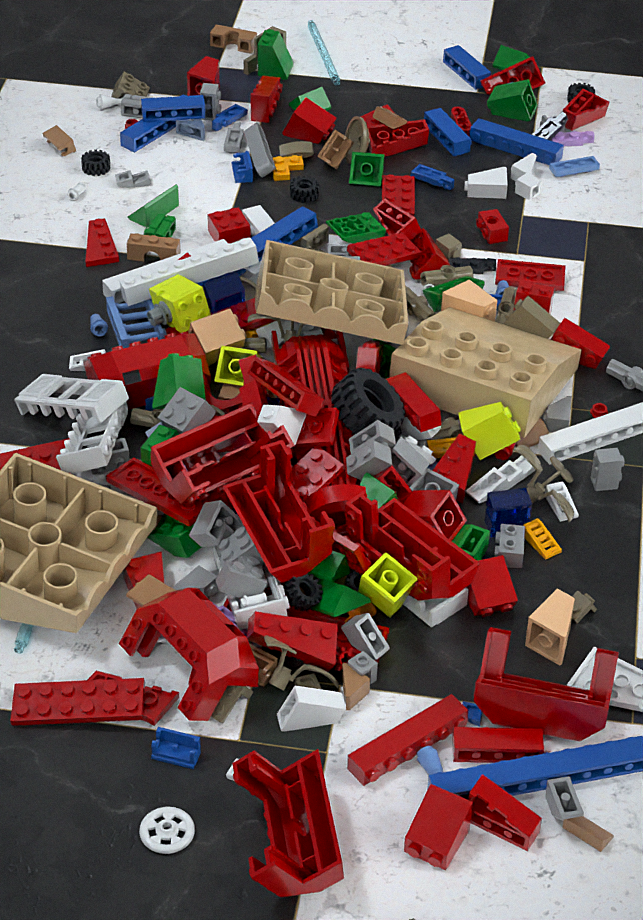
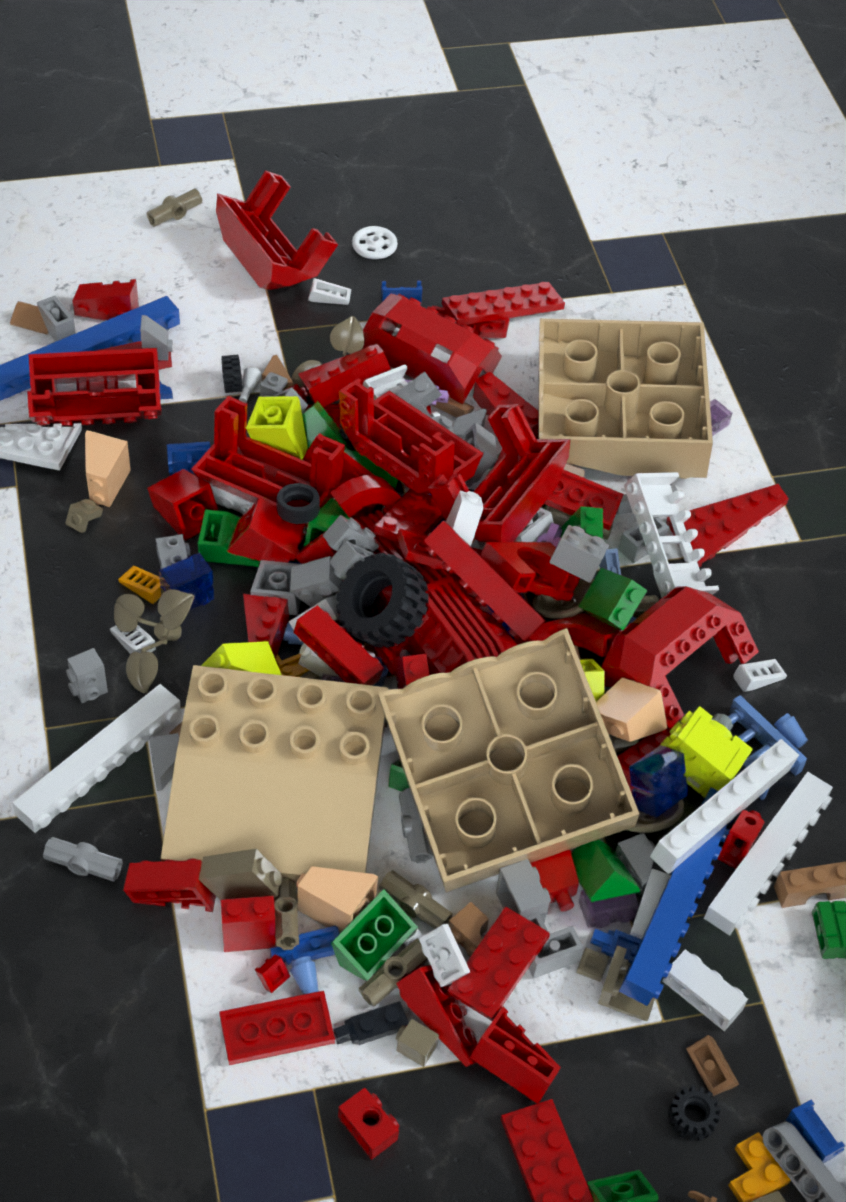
camera: 155 degrees right, 10 degrees up
white window [14,374,129,423] -> none
medium nougat piece [126,574,176,606] -> none
red brick [207,207,250,244] -> none
white slope [277,686,346,731] -> none
green slope [326,212,386,244] -> none
red brick [347,694,469,786] -> none
red slope [404,784,473,870] -> none
medium blue cone [417,746,443,775] -> none
white slope [466,455,535,504] -> none
red plate [590,403,608,418] -> none
none -> light grey slope [140,315,173,360]
none -> blue hinge [167,442,210,476]
none -> black tyre [221,354,242,393]
none -> white cone [239,367,262,403]
none -> black tyre [277,483,320,524]
none -> white bracket [419,924,470,987]
none -> medium nougat slope [686,1035,739,1096]

